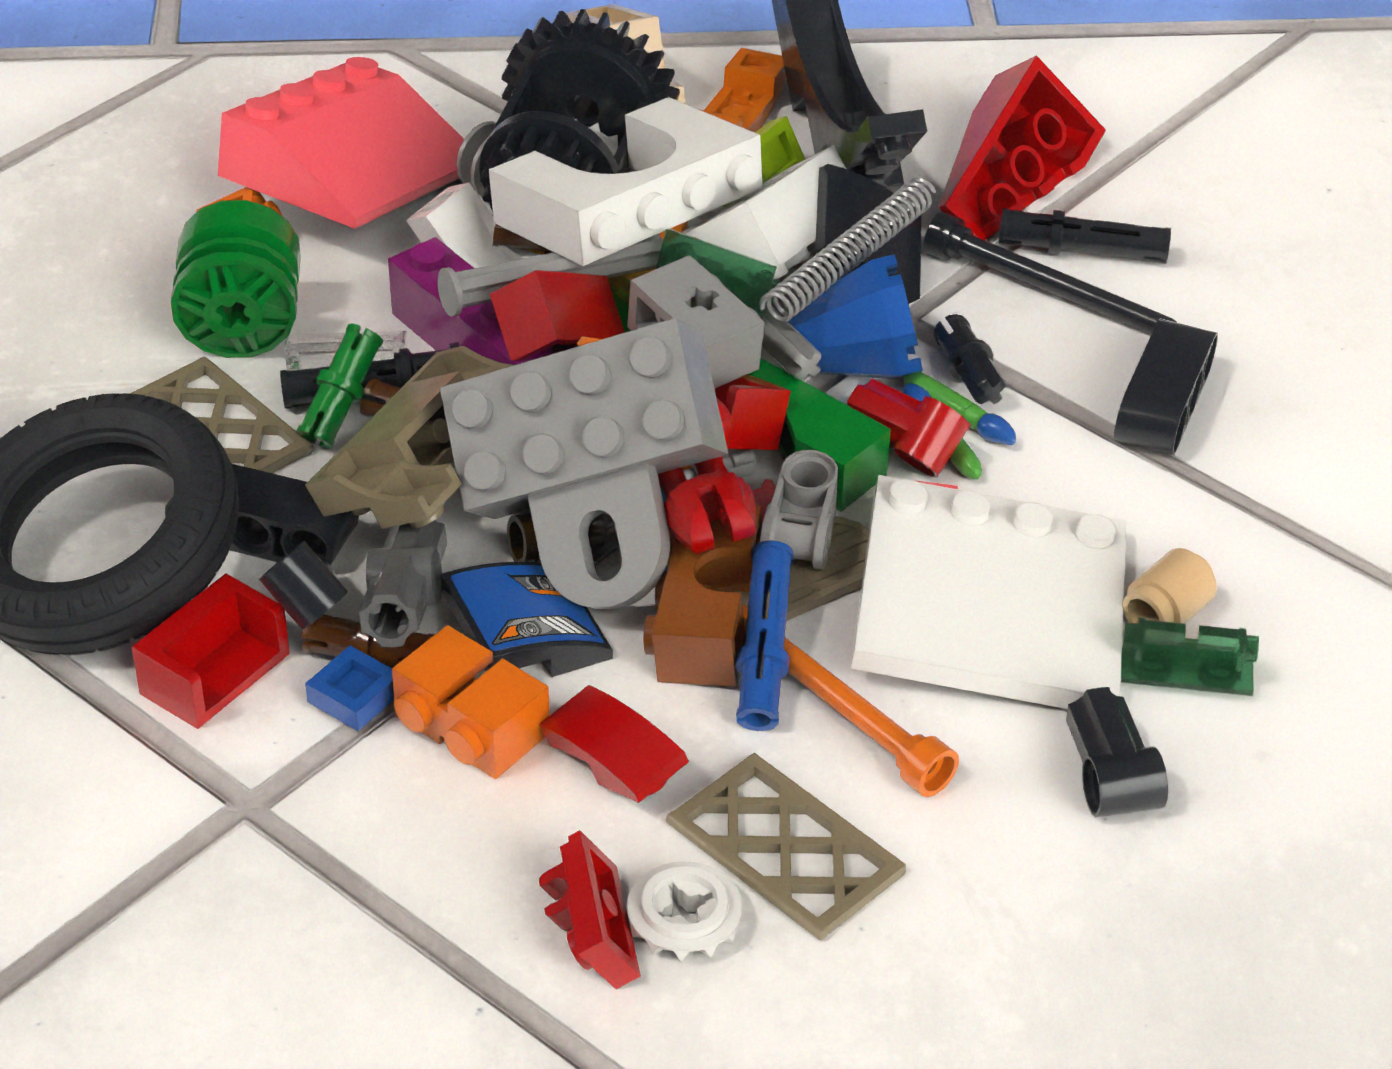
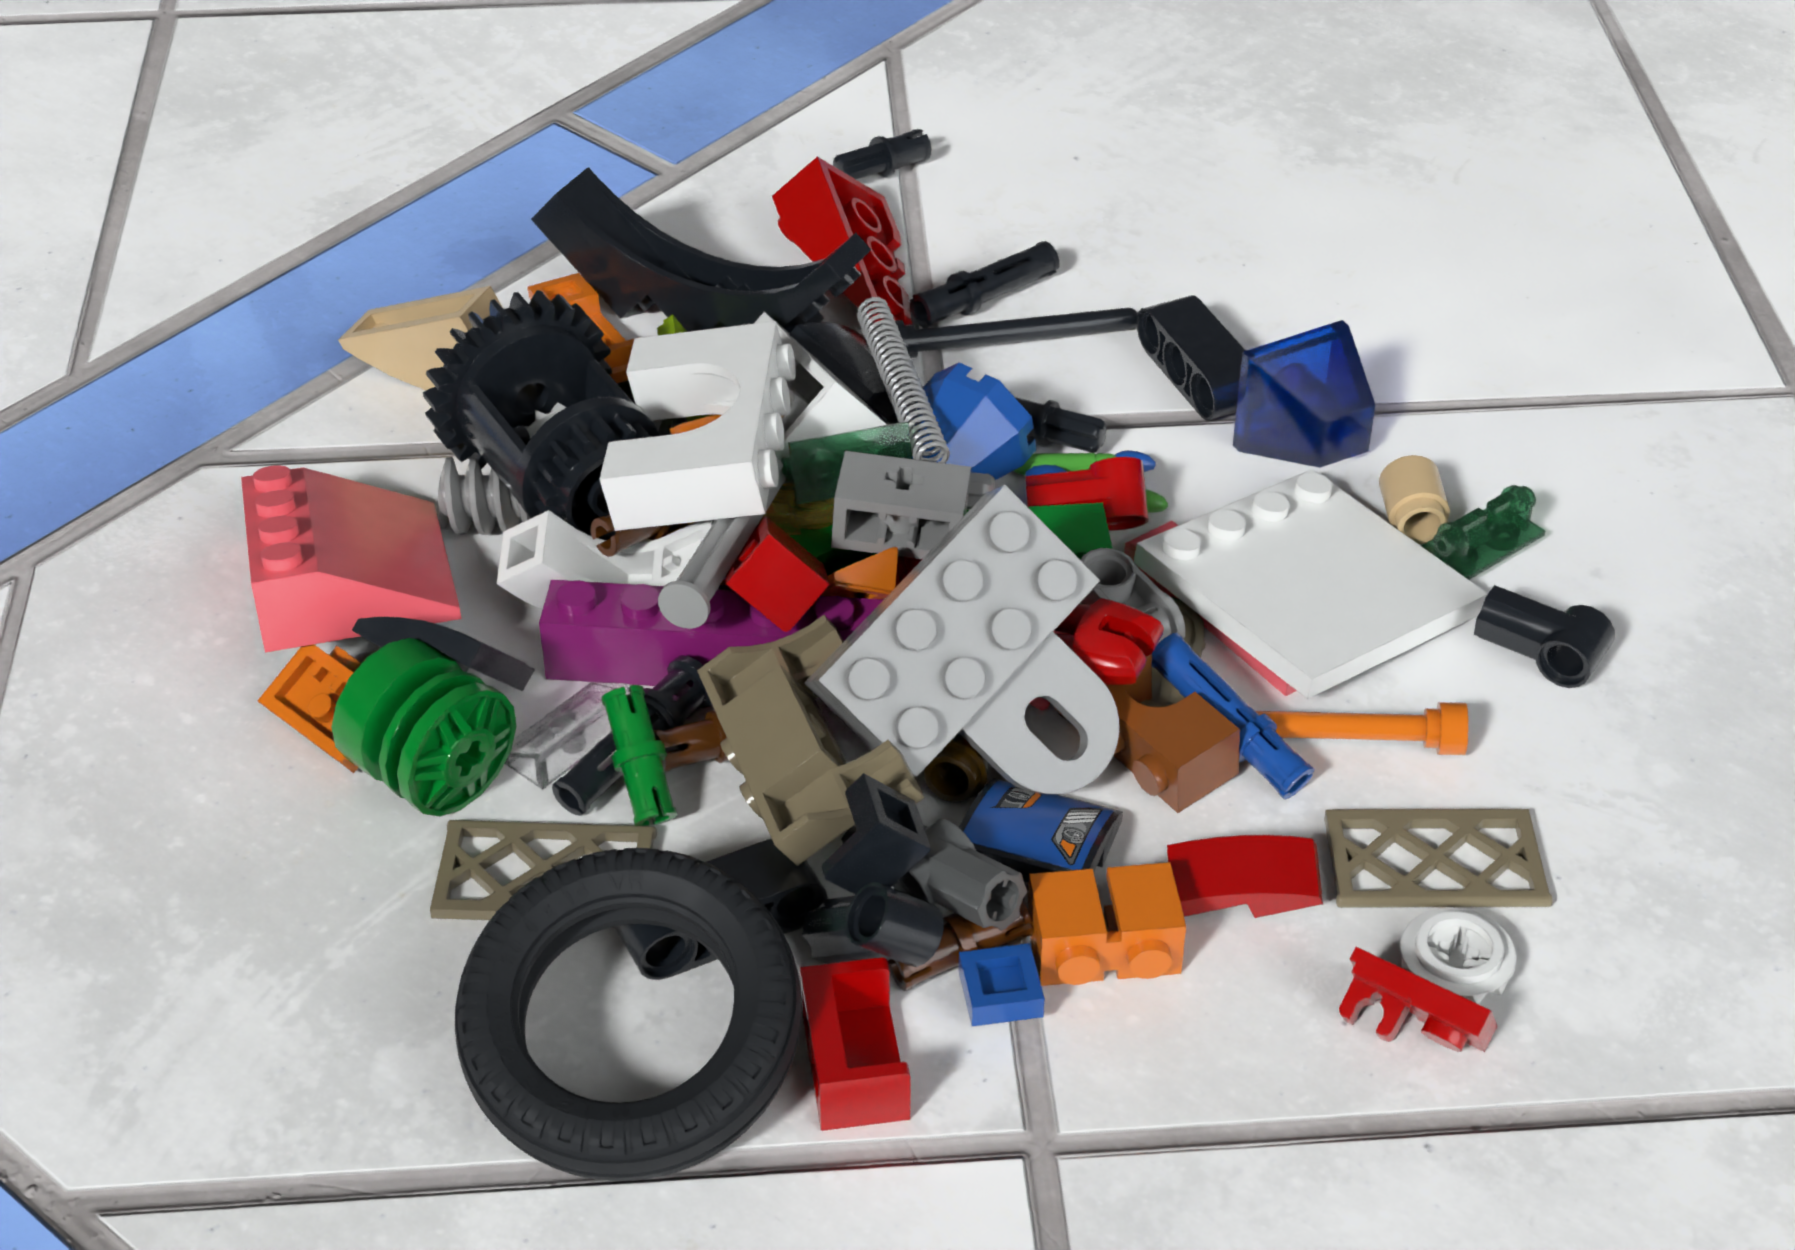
camera: 45 degrees left, 0 degrees up
none -> black slope [352,617,535,691]
none -> black panel [821,773,931,895]
none -> black axle [833,129,932,179]
none -> clear blue slope [1233,320,1376,468]

